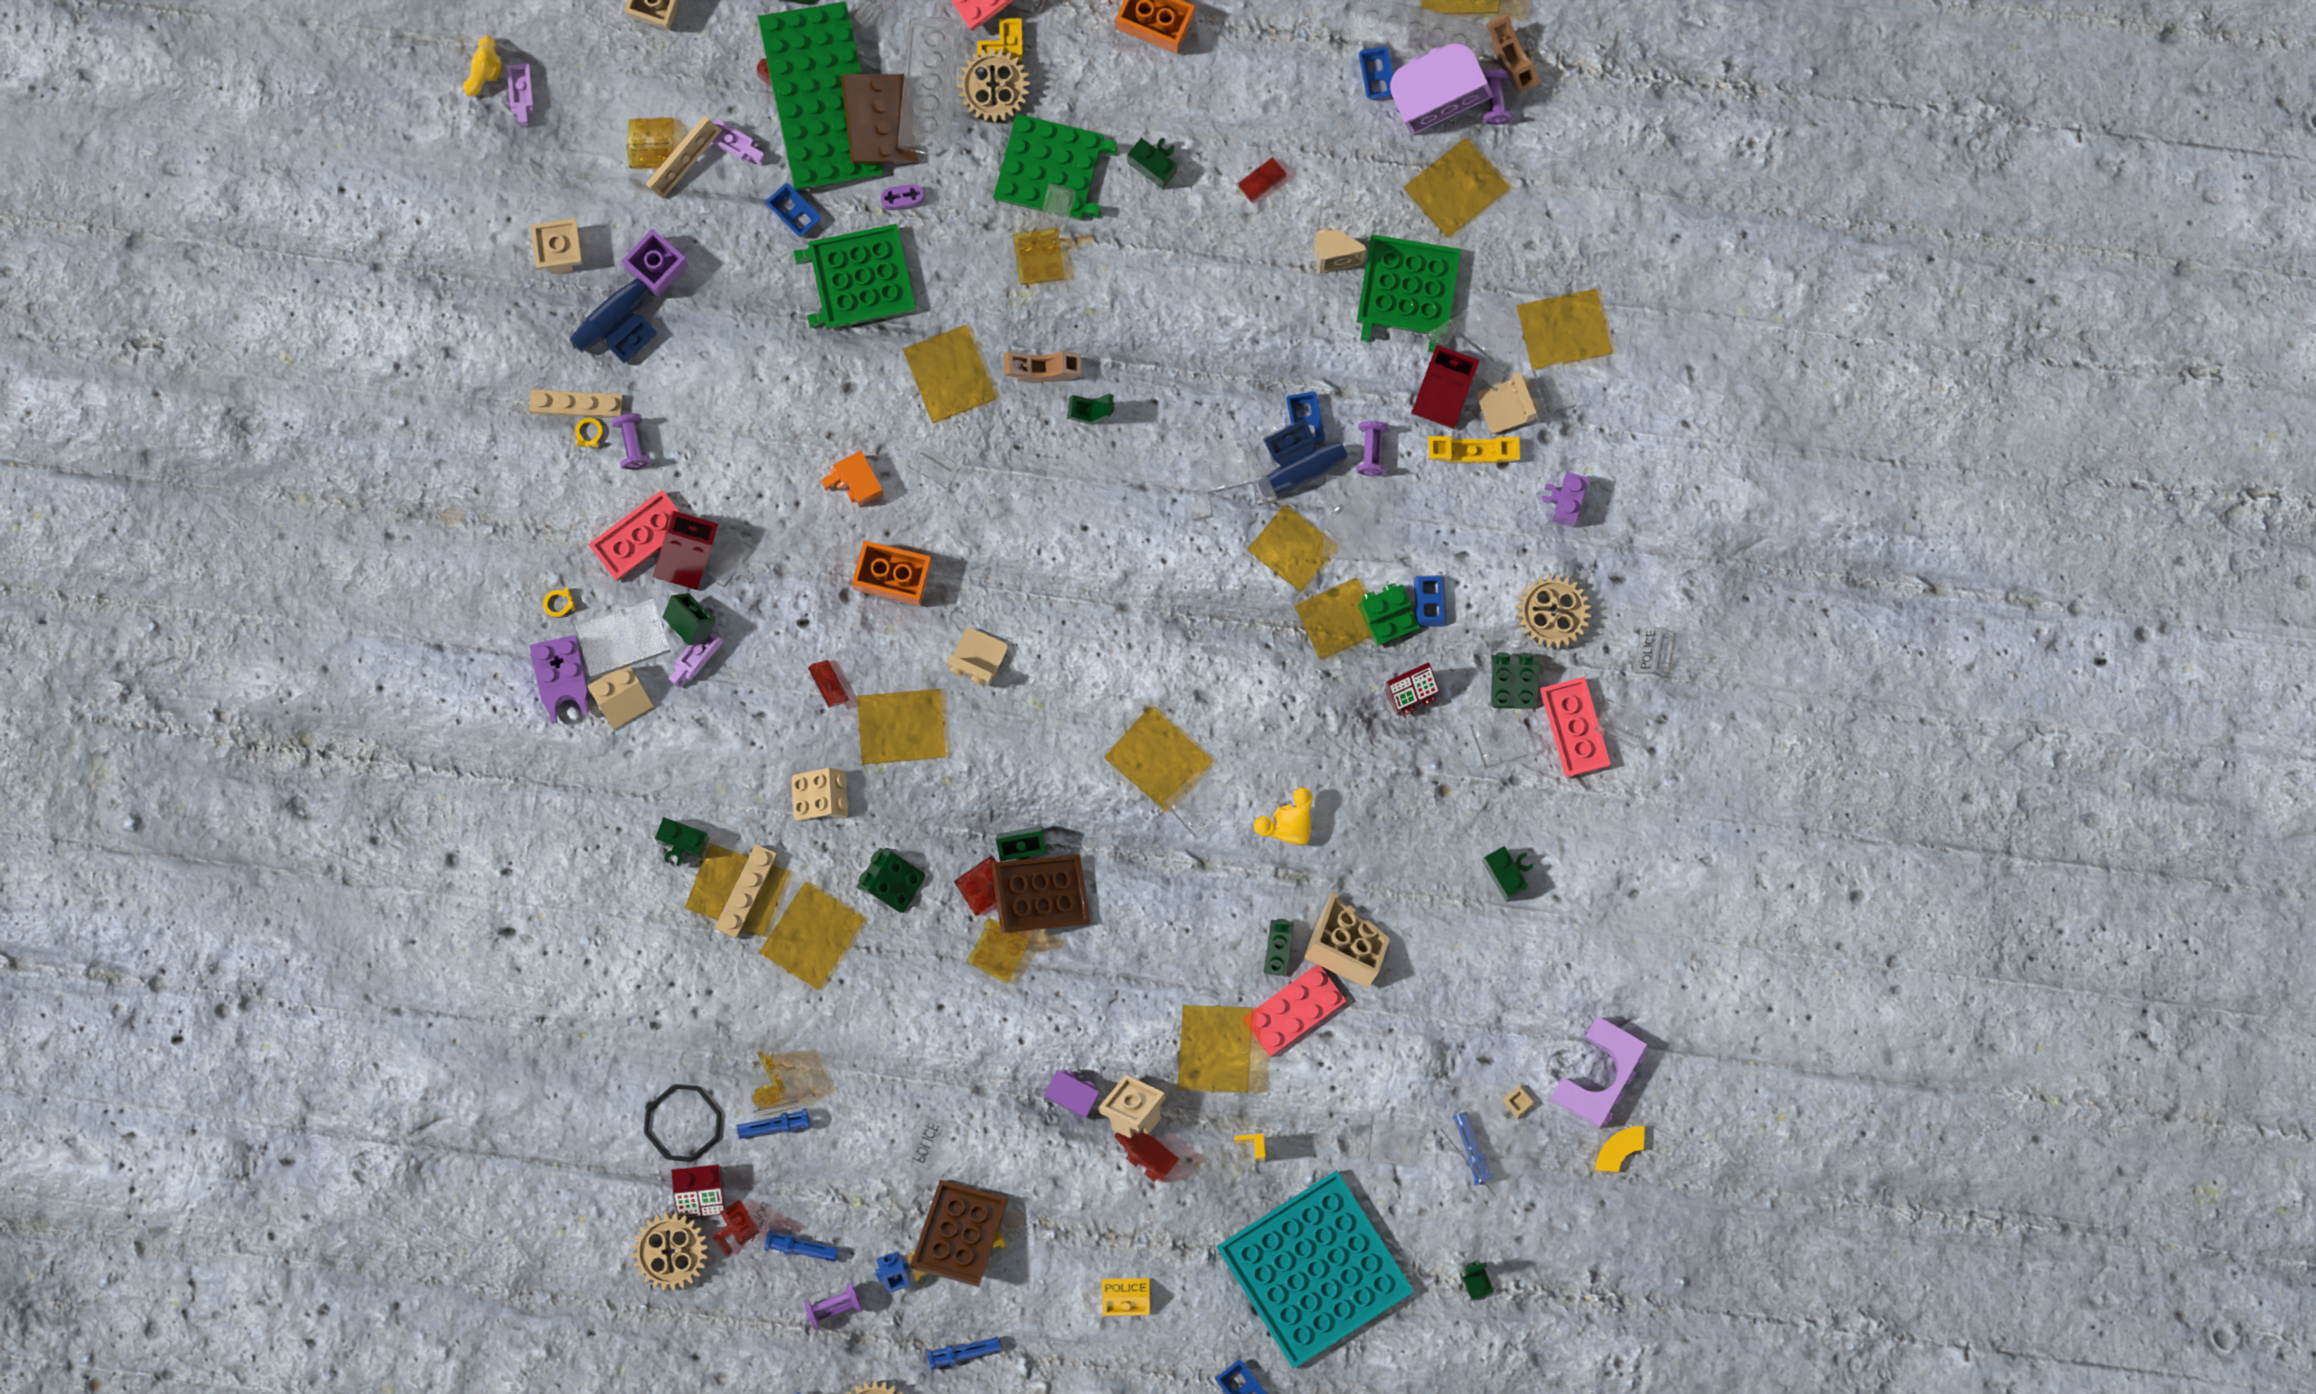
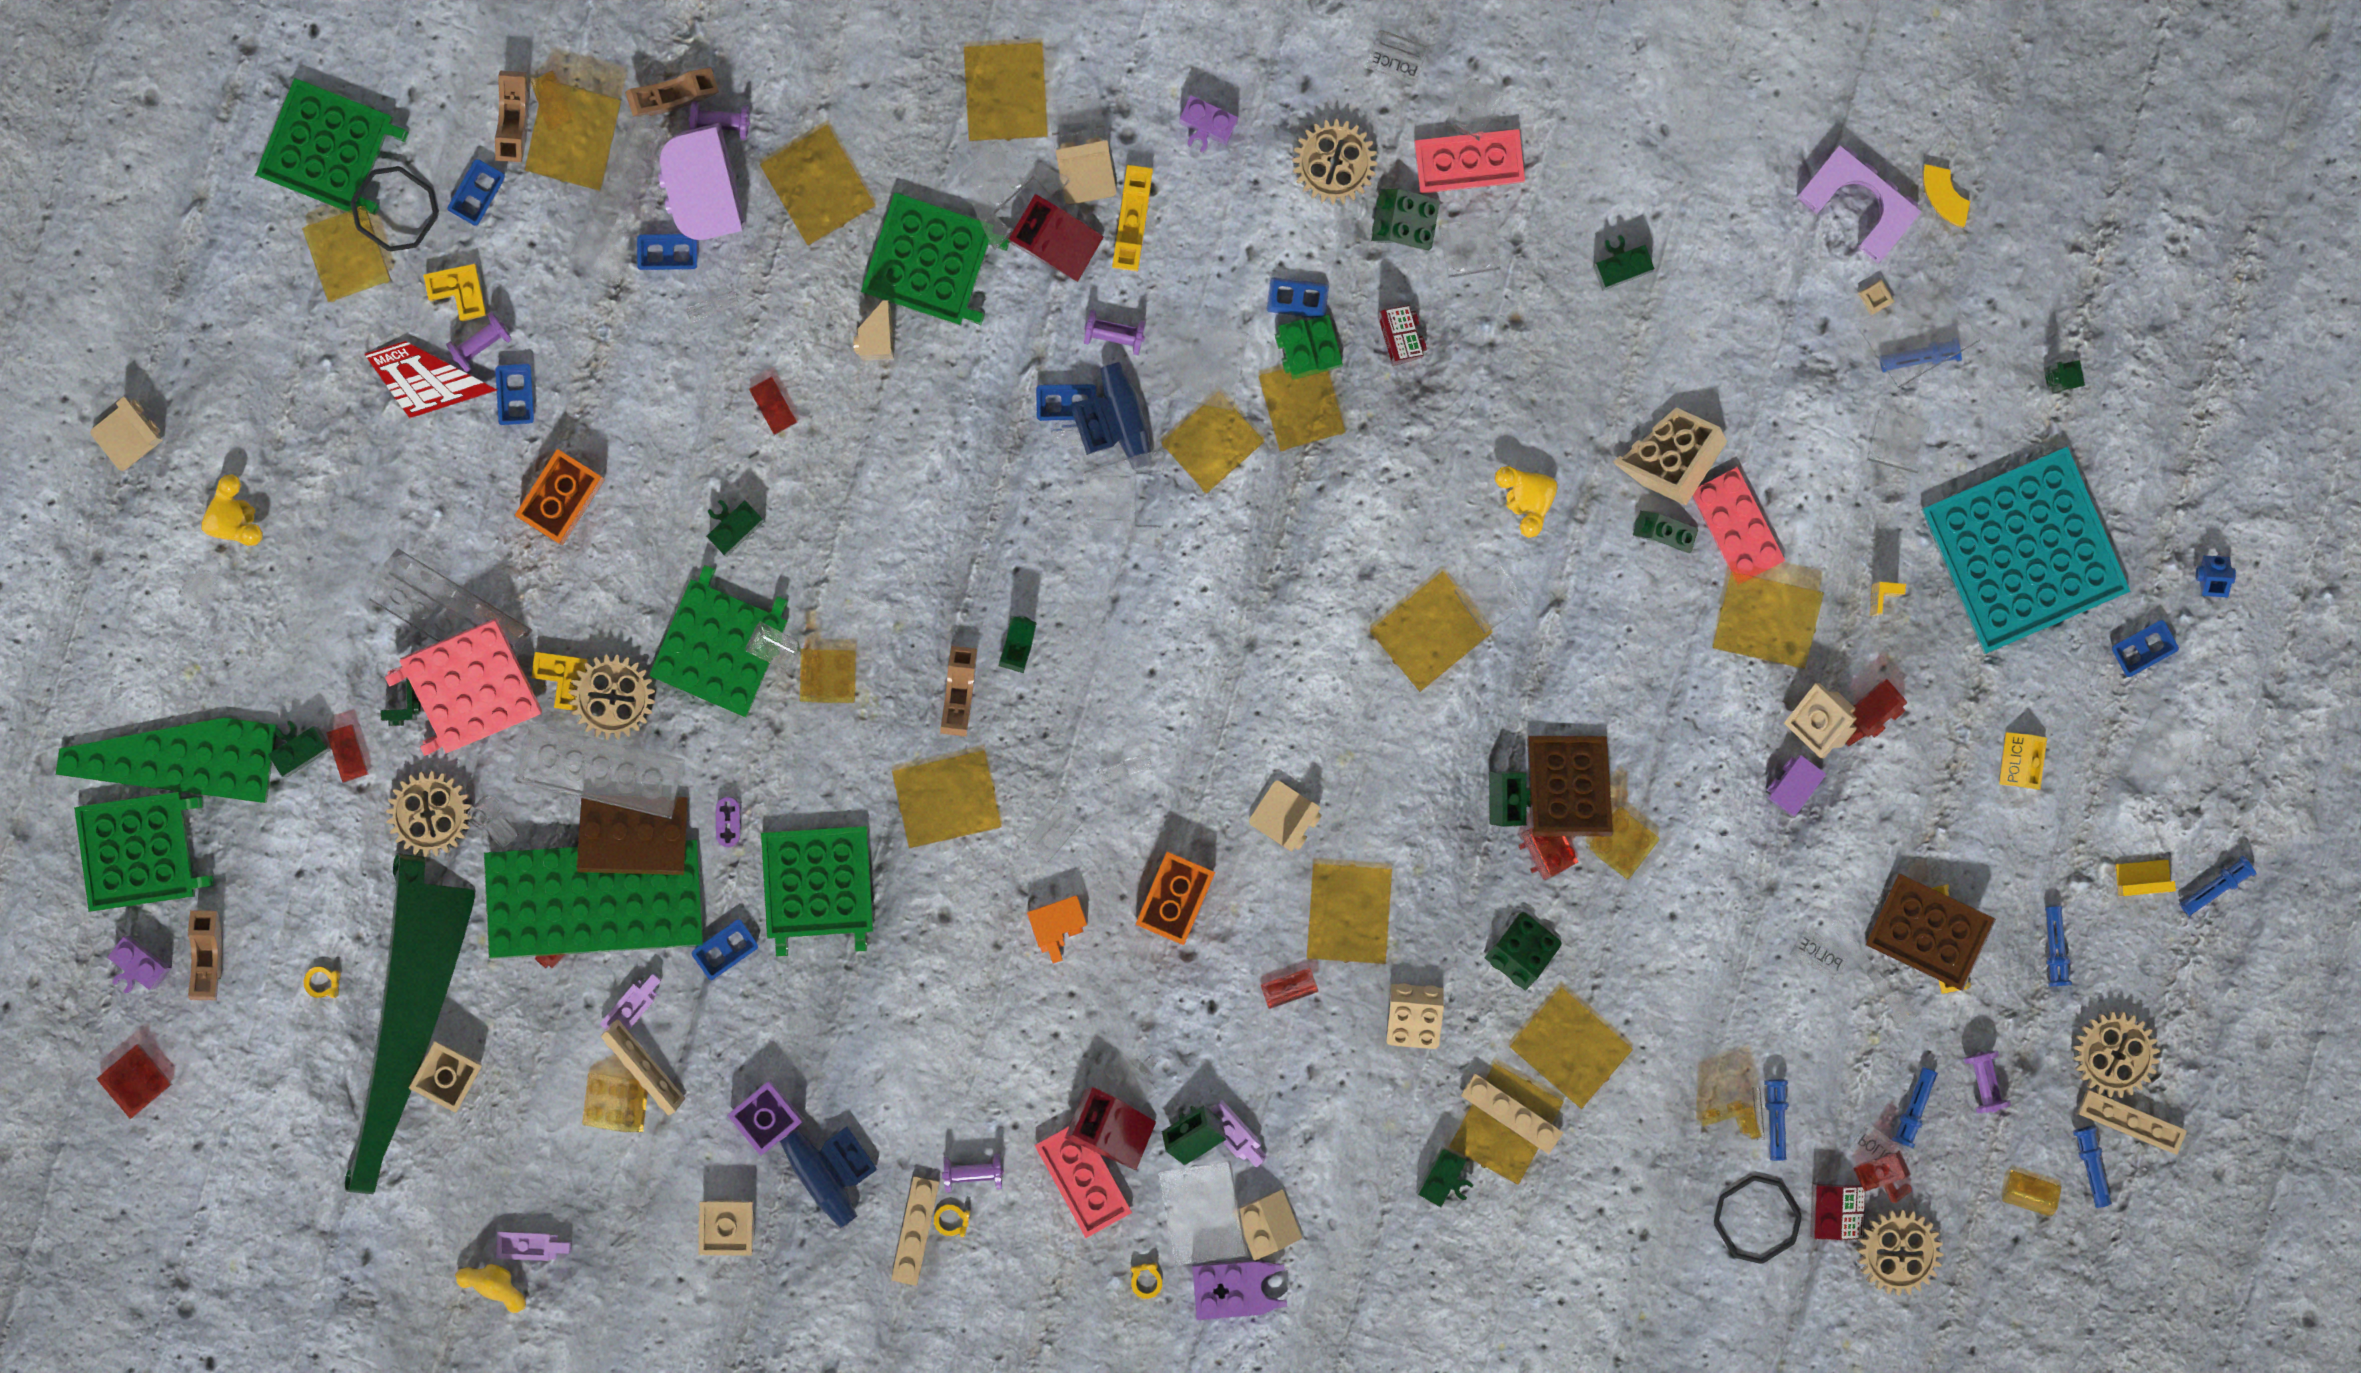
camera: 85 degrees left, 10 degrees up
blue brick [875,1251,911,1294] -> none
none -> clear yellow slope [2002,1170,2062,1216]

